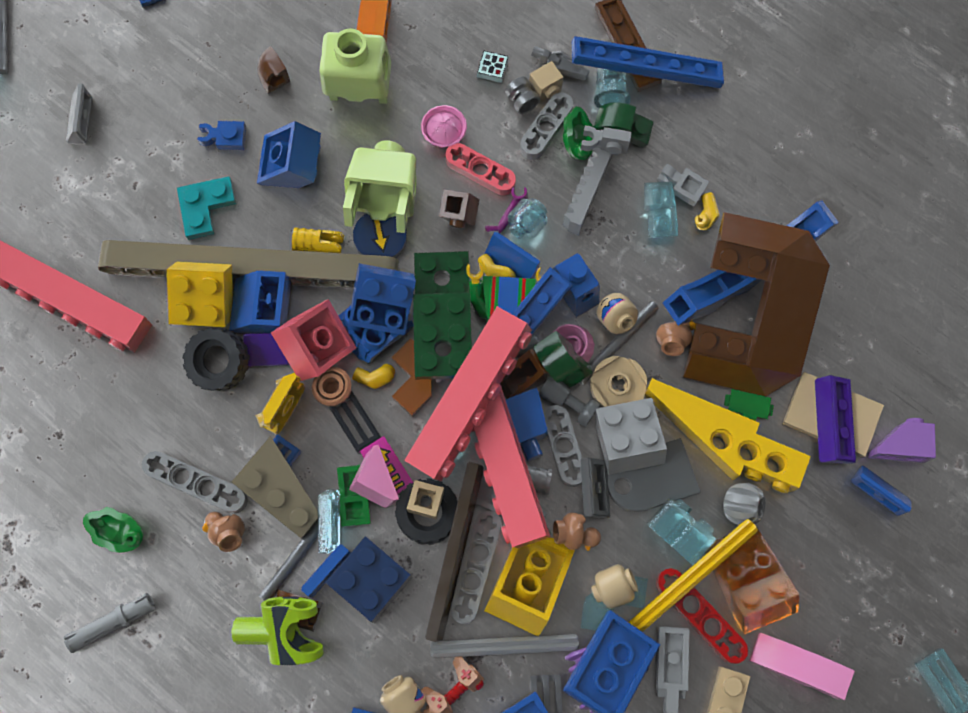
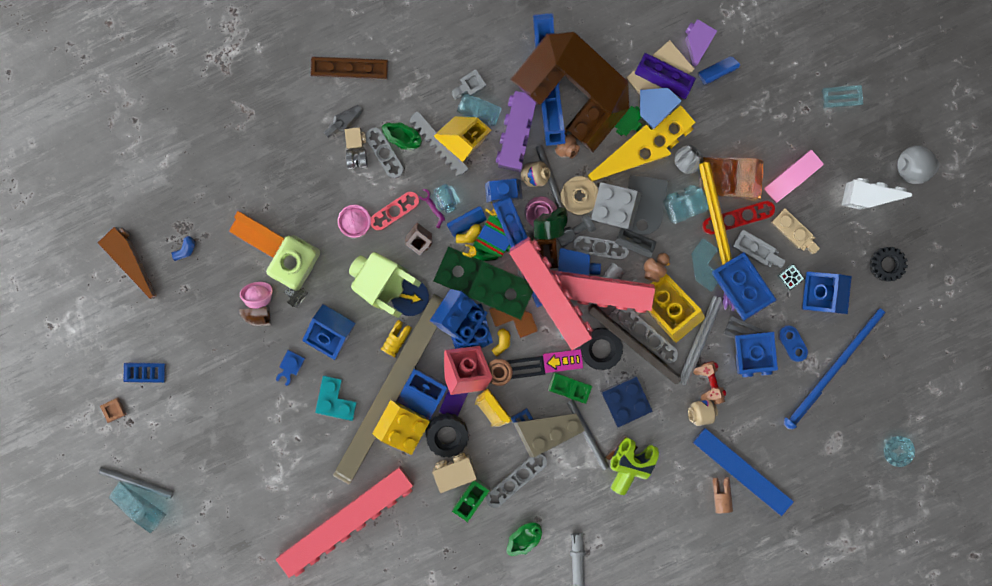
camera: 65 degrees left, 15 degrees up
light grey slope [66,83,92,144] -> none
nougat animal [202,512,245,552] -> none
blue tile [301,544,351,598] -> none
clear light blue tile [318,489,340,554] -> none
bright pink slope [349,444,399,508] -> none
tan plate [407,480,444,520] -> none
tile [477,50,509,83] -> none
blue tile [571,36,724,88] -> none
light grey plate [580,125,631,154] -> none
tan head [591,564,638,609] -> none
clear light blue plant [594,68,631,108] -> none
dark green brick [594,102,654,148] -> none
yellow arm [695,192,719,230] -> none
none -> bright pink hat [240,282,273,308]
none -> clear smoke tile [284,287,308,308]
none -> tan brick [432,452,477,493]
none -> yellow slope [434,116,492,162]
none -> green brick [452,479,490,522]
none -> medium lavender wedge [496,91,536,172]
none -> medium blue slope [640,88,682,129]

